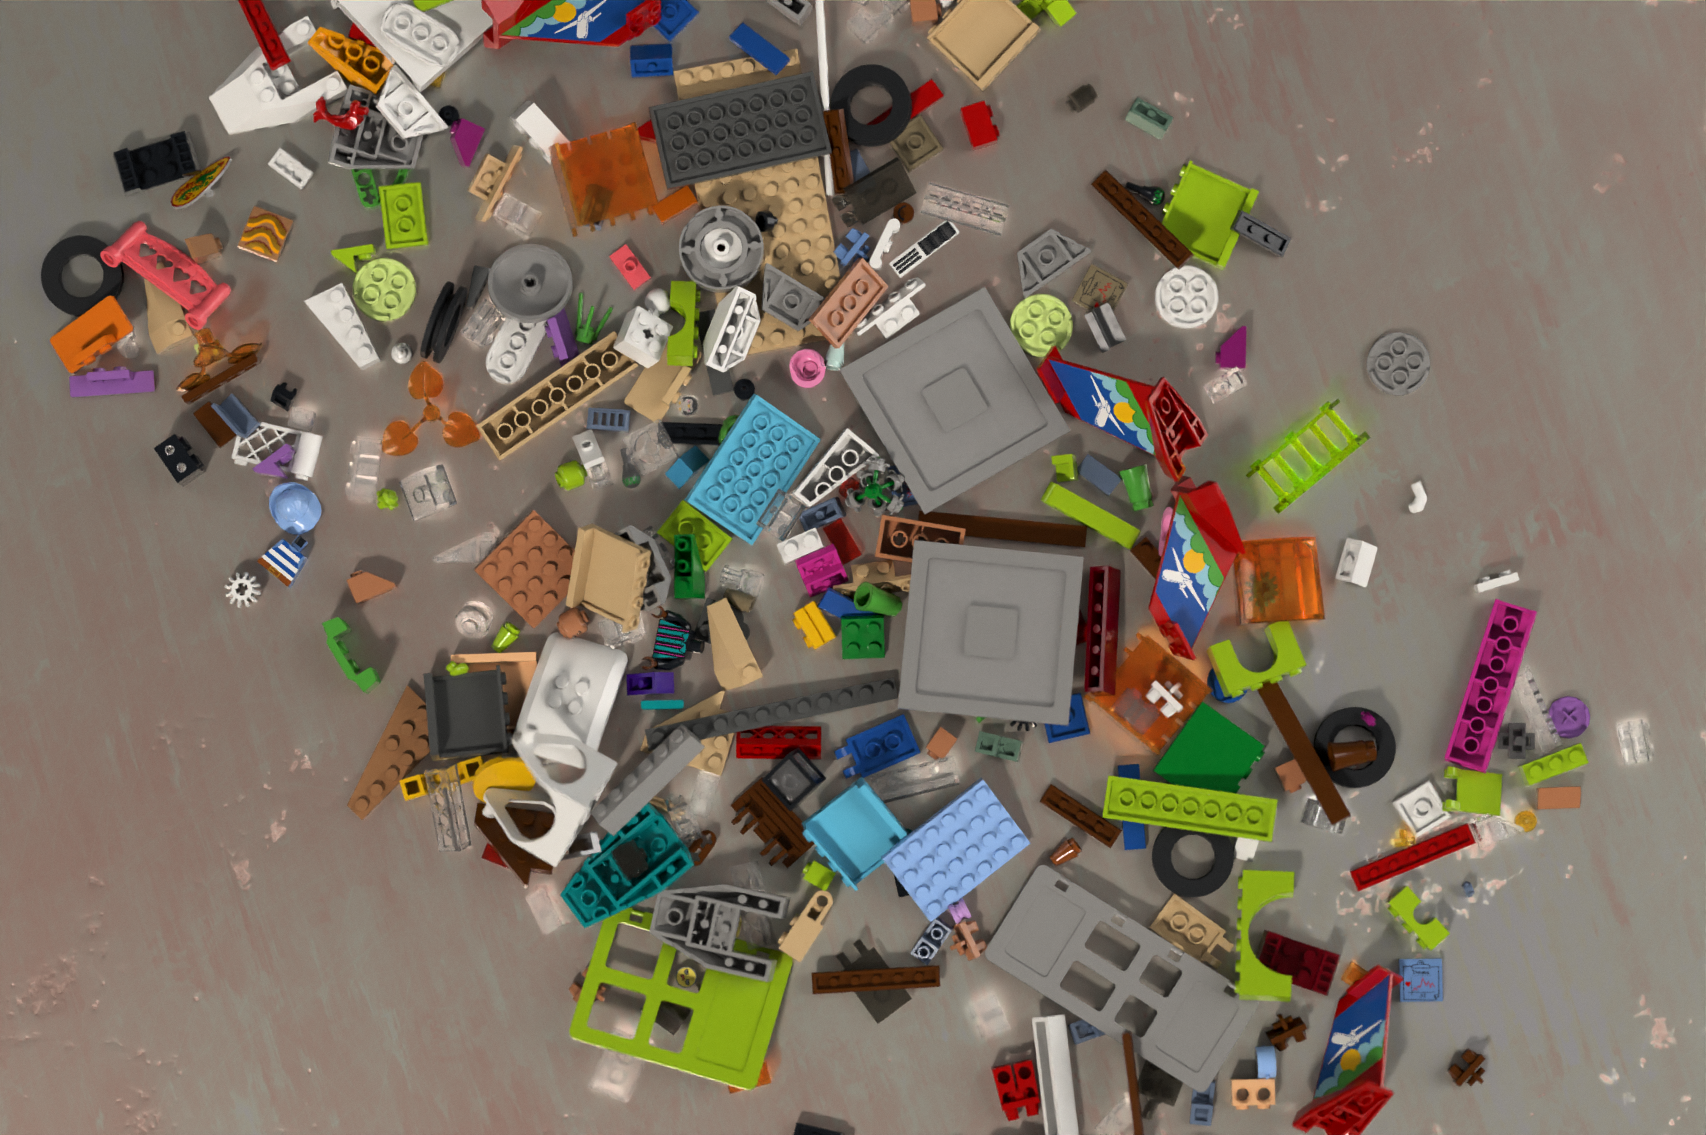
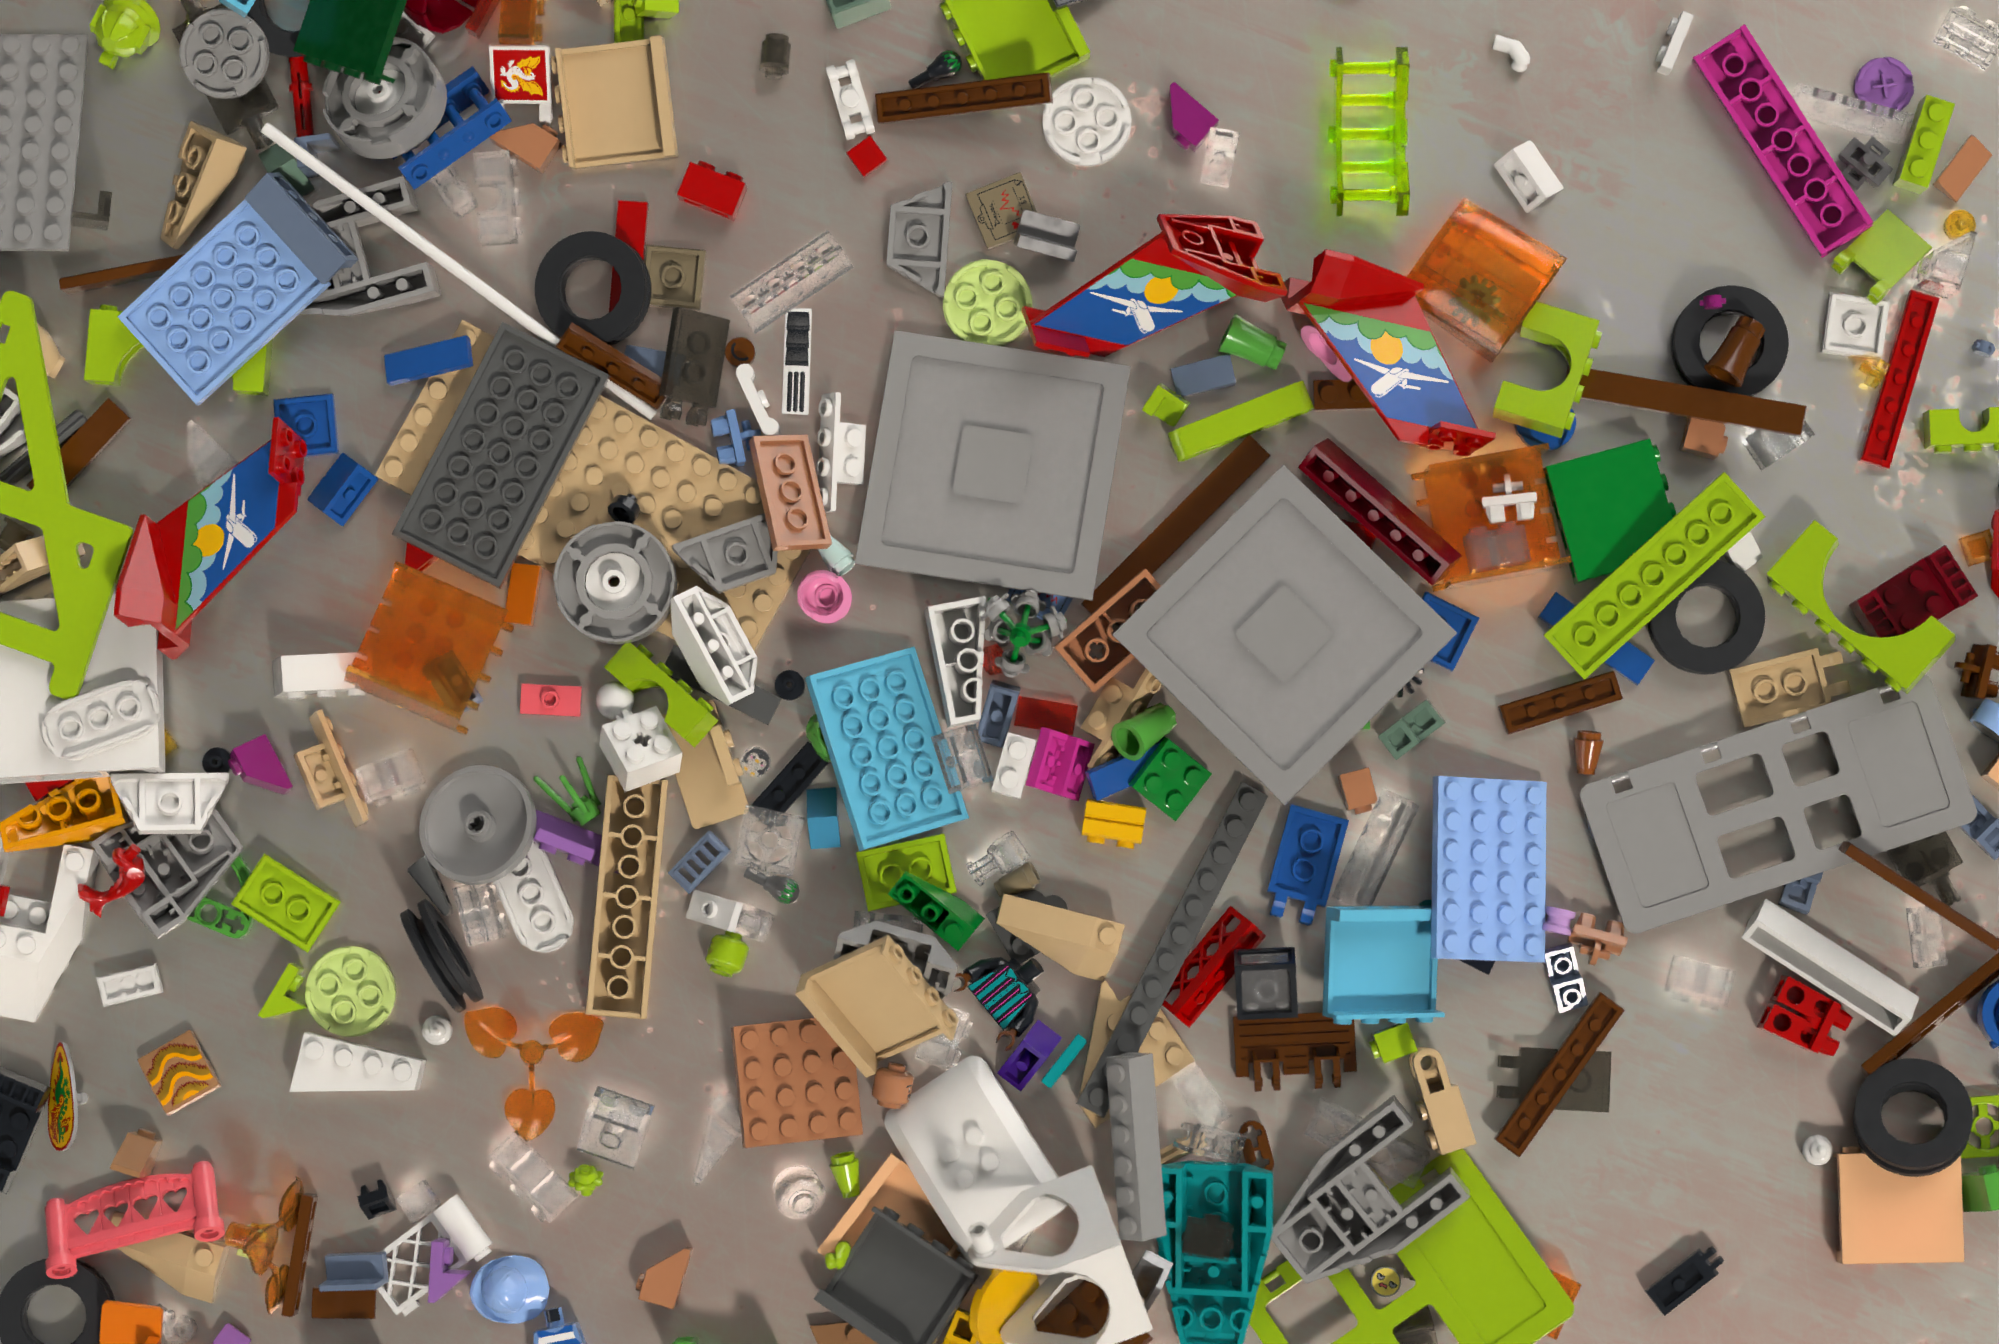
camera: 45 degrees left, 0 degrees up
none -> white plate [825,59,875,140]
none -> red tile [846,136,888,178]

